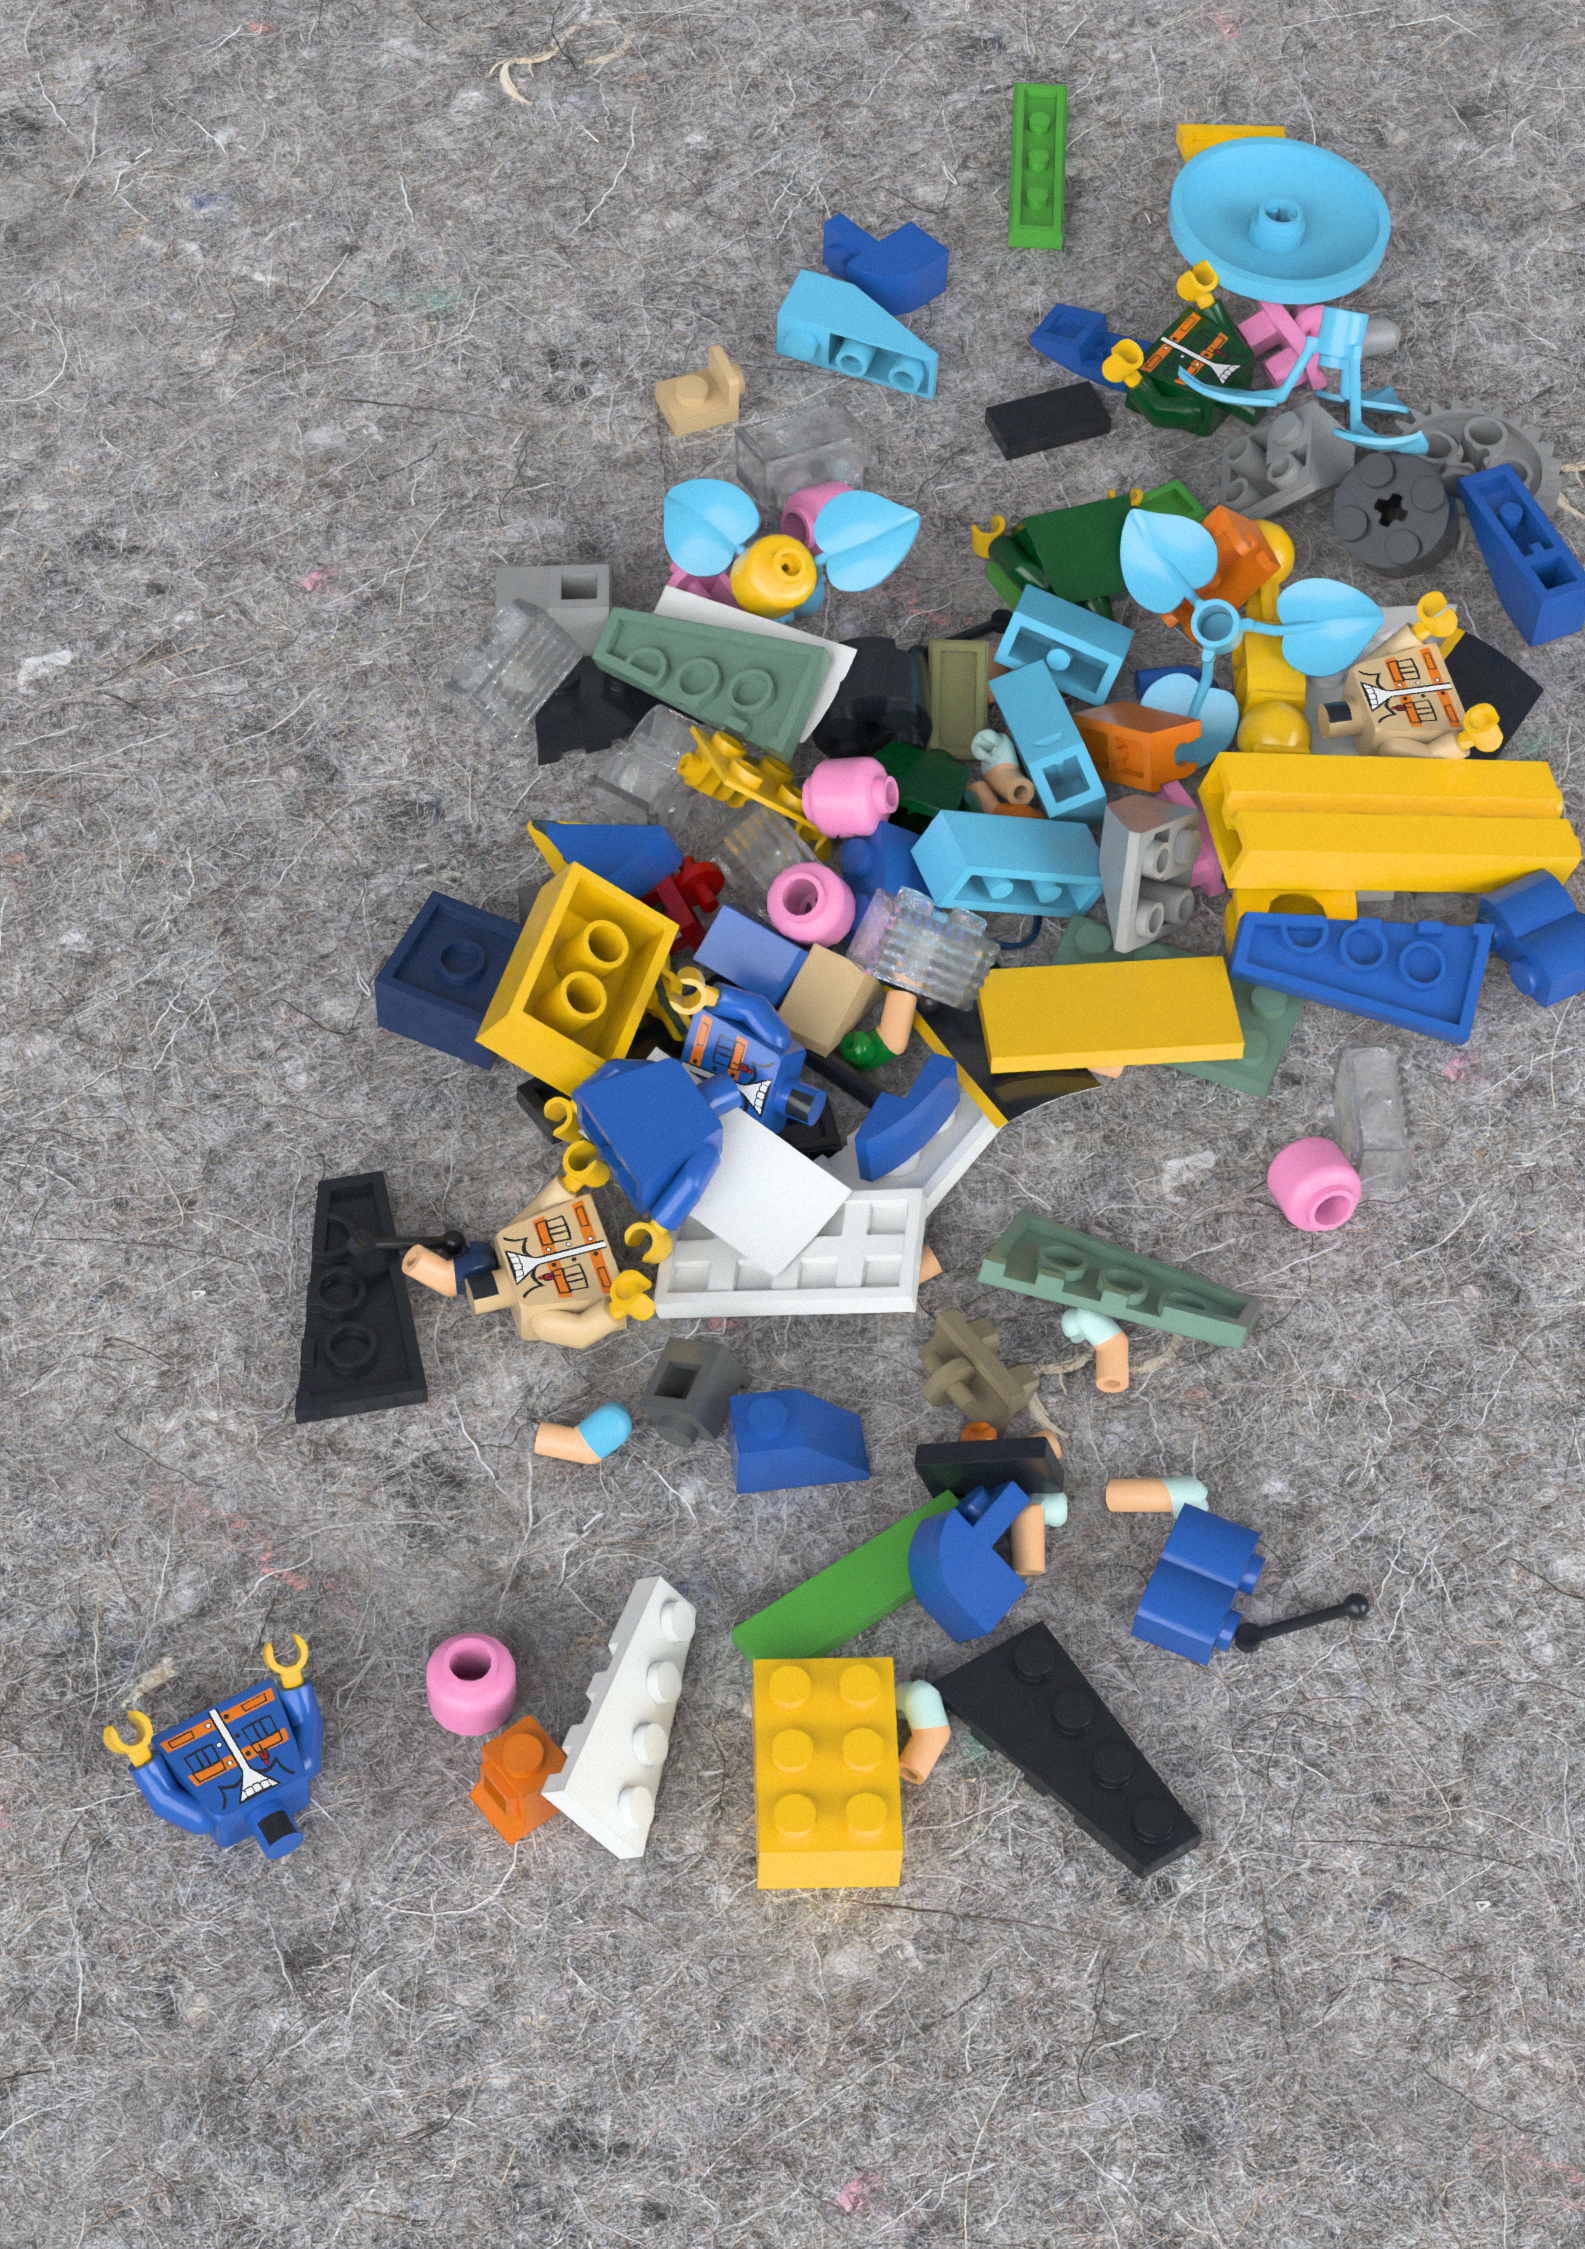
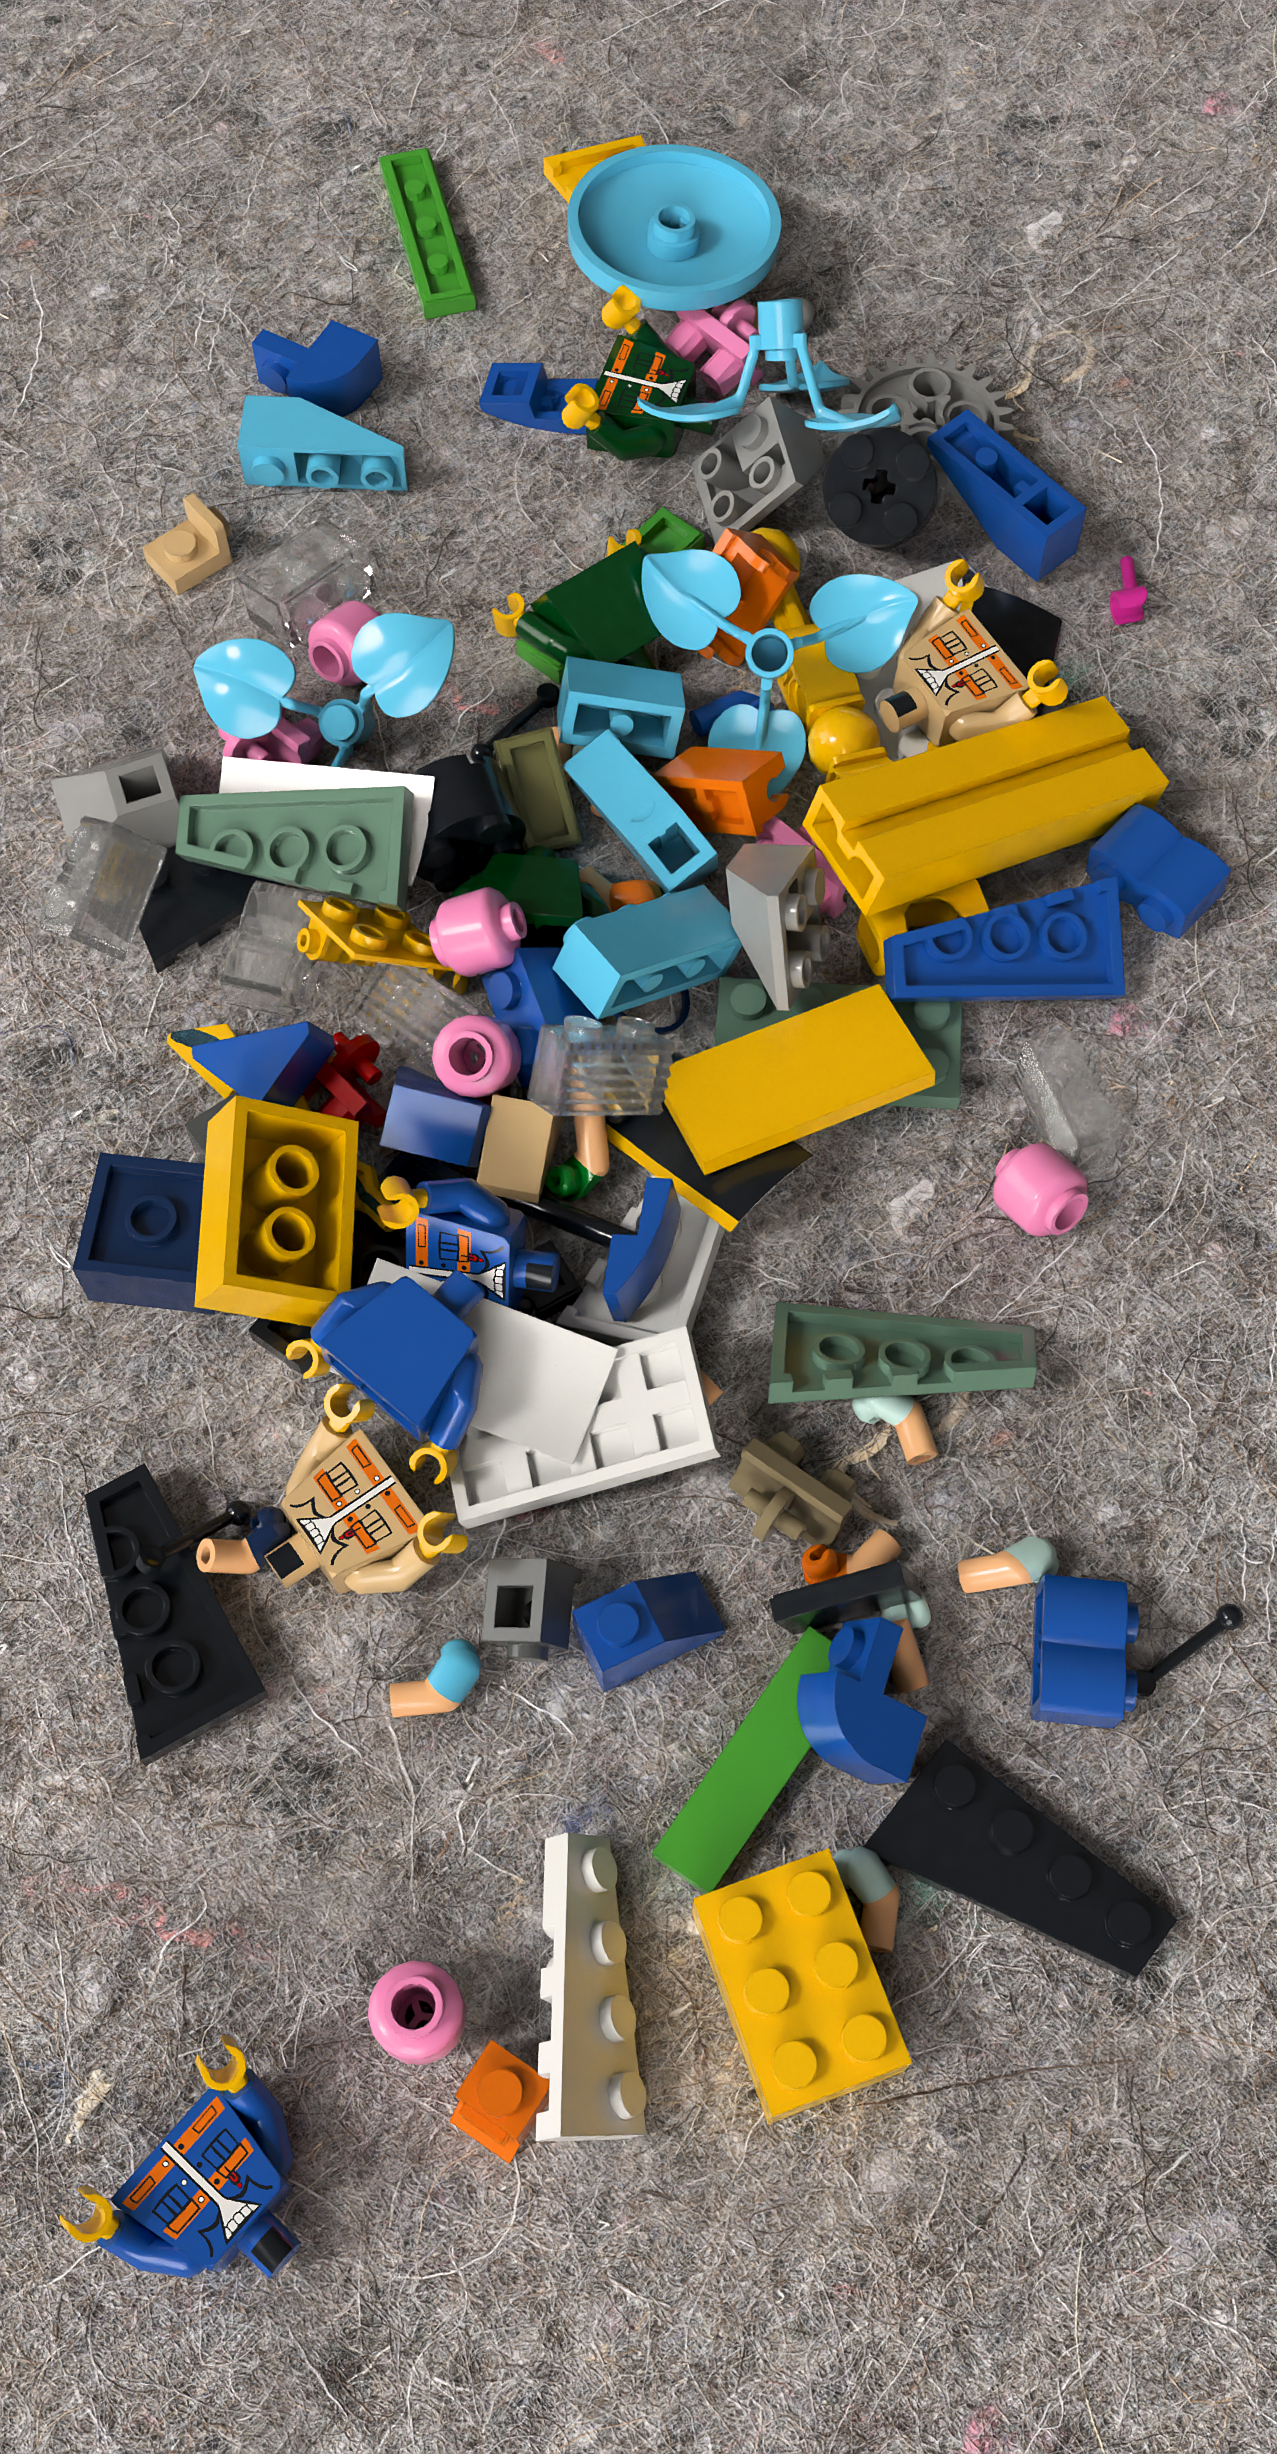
camera: 15 degrees left, 10 degrees up
yellow head [730,534,817,619] -> none
arm [971,729,1035,804] -> none
black tile [984,381,1112,461] -> none

